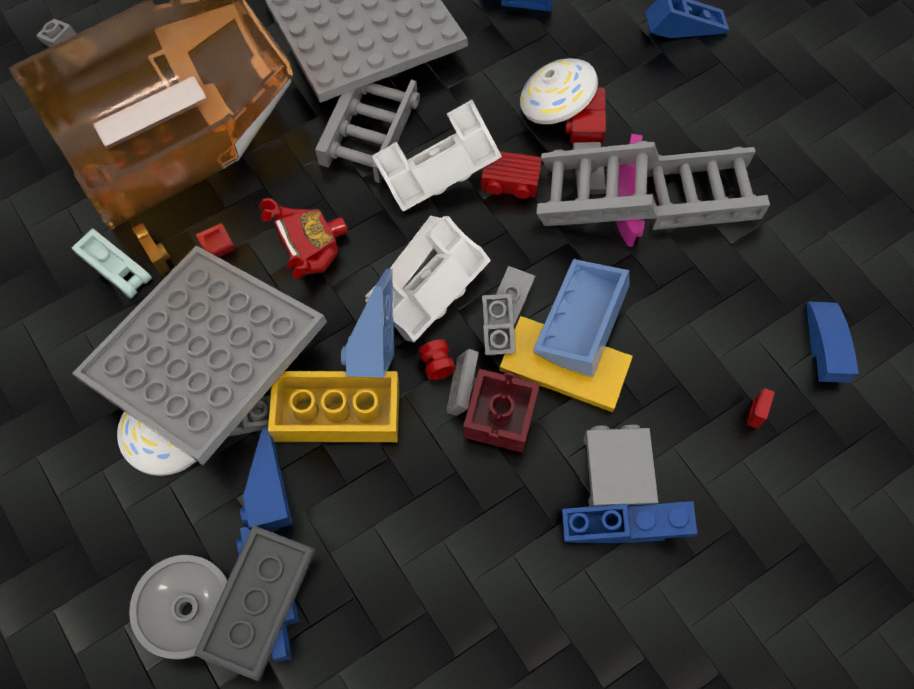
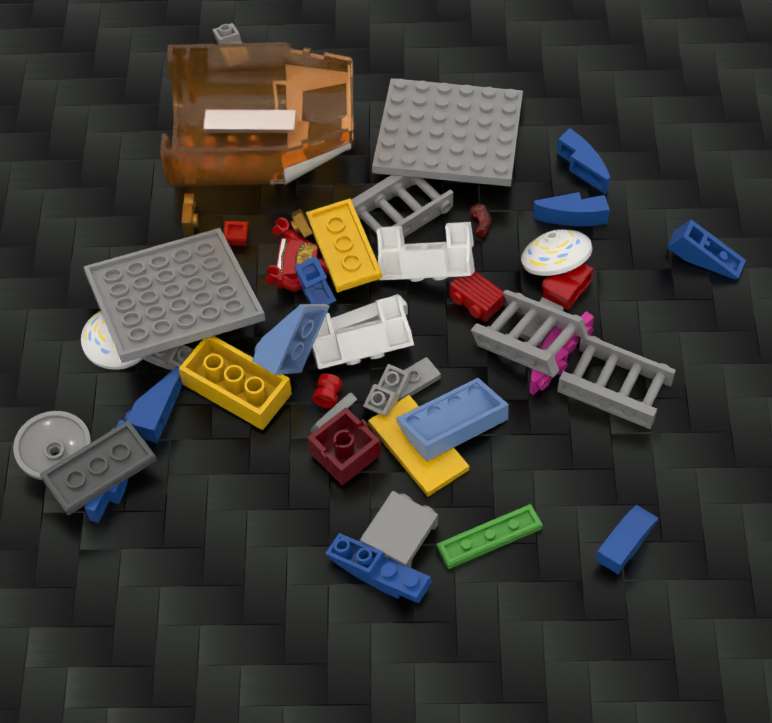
camera: 35 degrees right, 10 degrees down
light aqua plate [72,228,152,299] -> none
red tile [747,388,775,429] -> none
none -> pearl gold plate [290,209,312,238]
none -> blue slope [294,256,336,305]
none -> yellow tile [306,199,382,292]
none -> bright green tile [437,504,543,569]
none -> clear red arm [470,203,492,237]
none -> blue slope [533,192,610,226]

